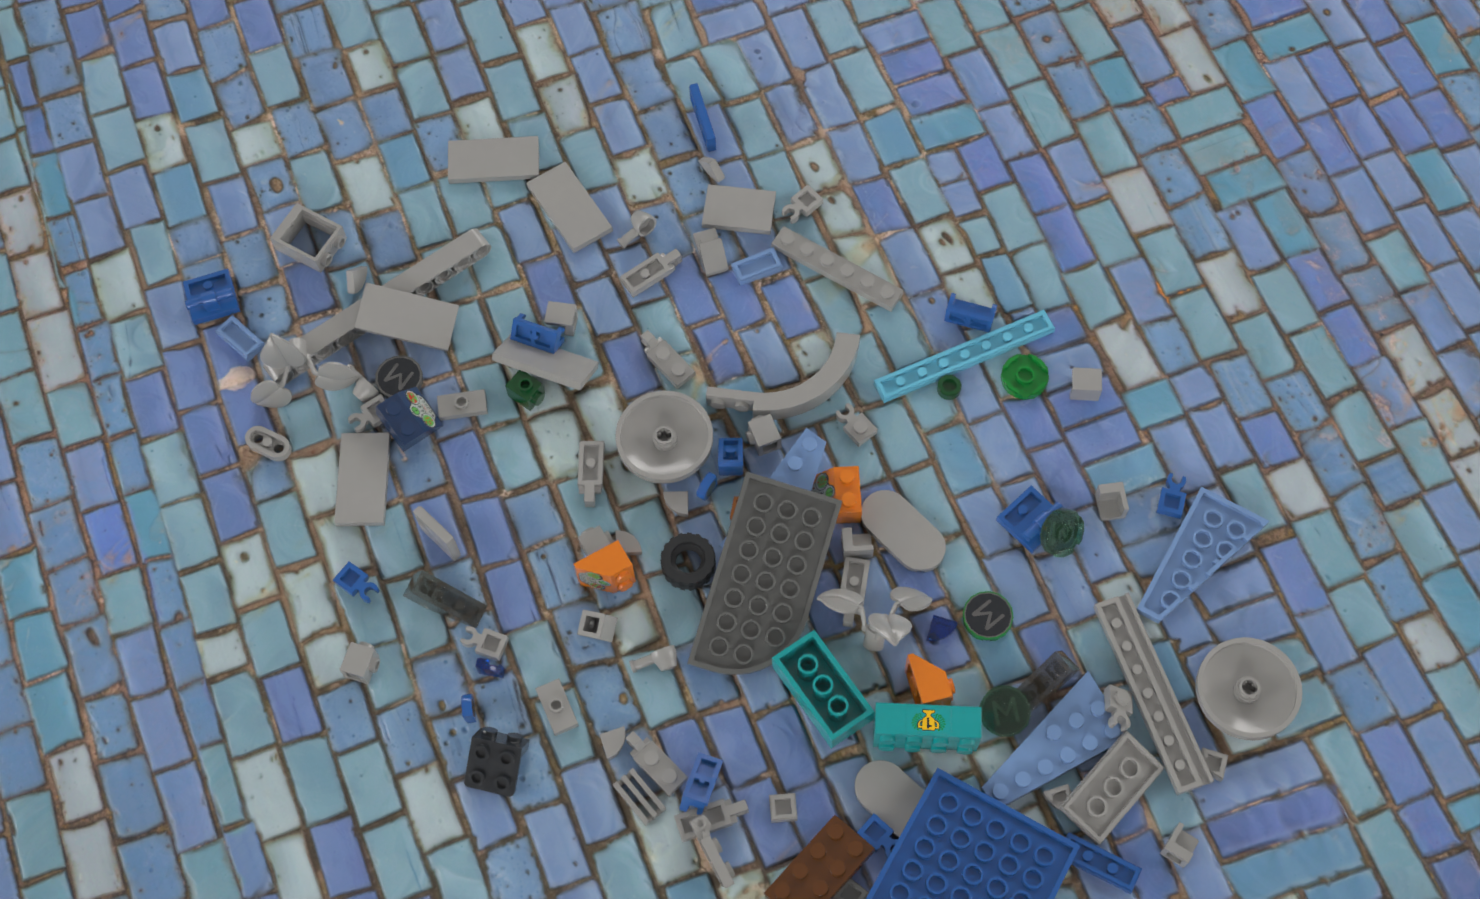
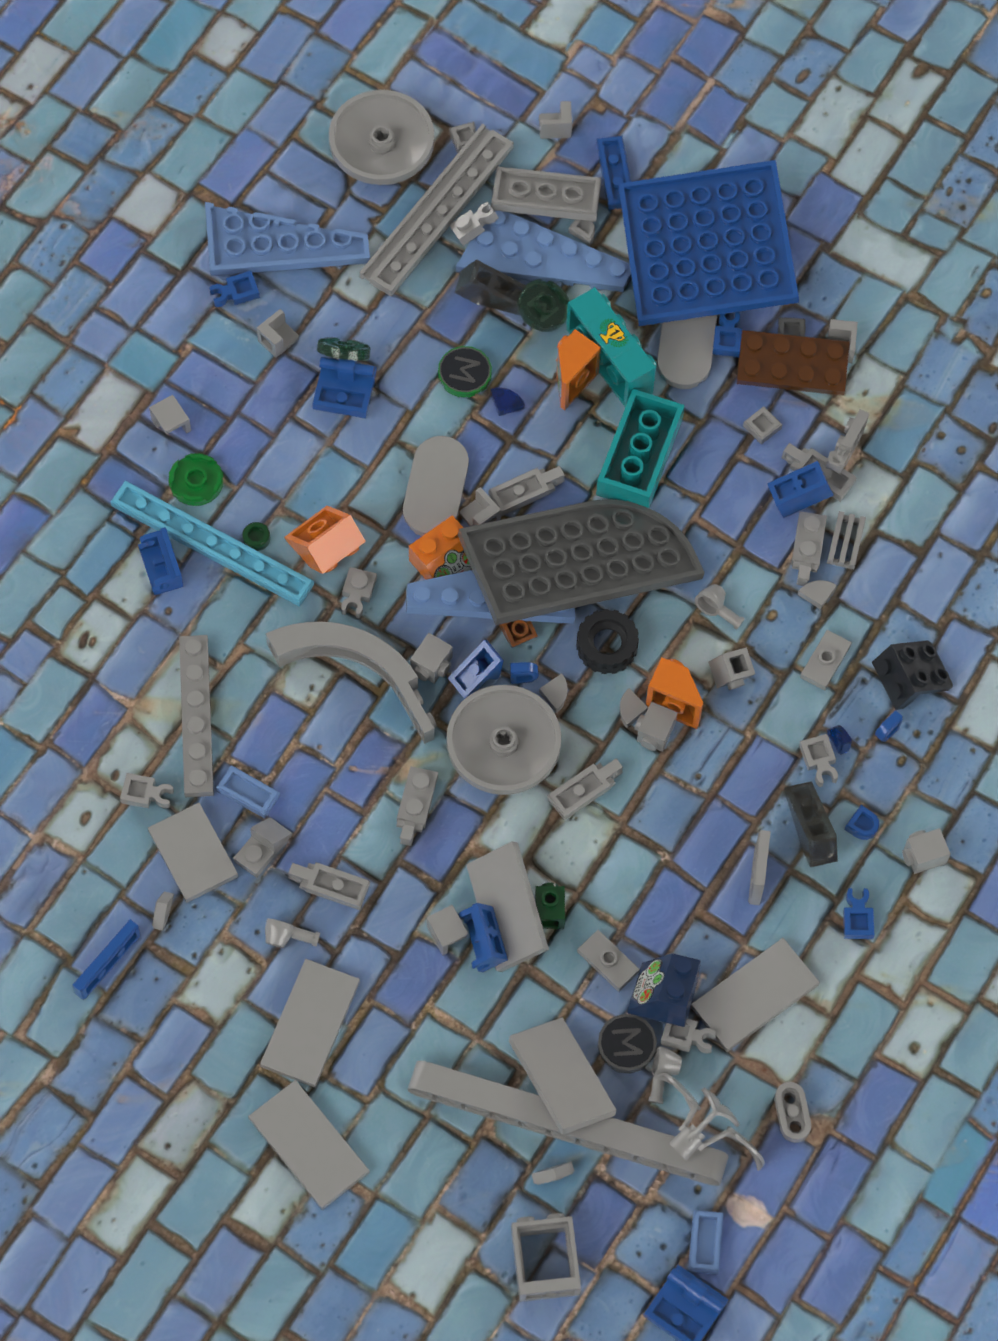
camera: 130 degrees left, 0 degrees up
light grey plant [817,587,932,651] -> none
none -> orange slope [284,506,366,574]
none -> blue tile [844,805,879,840]

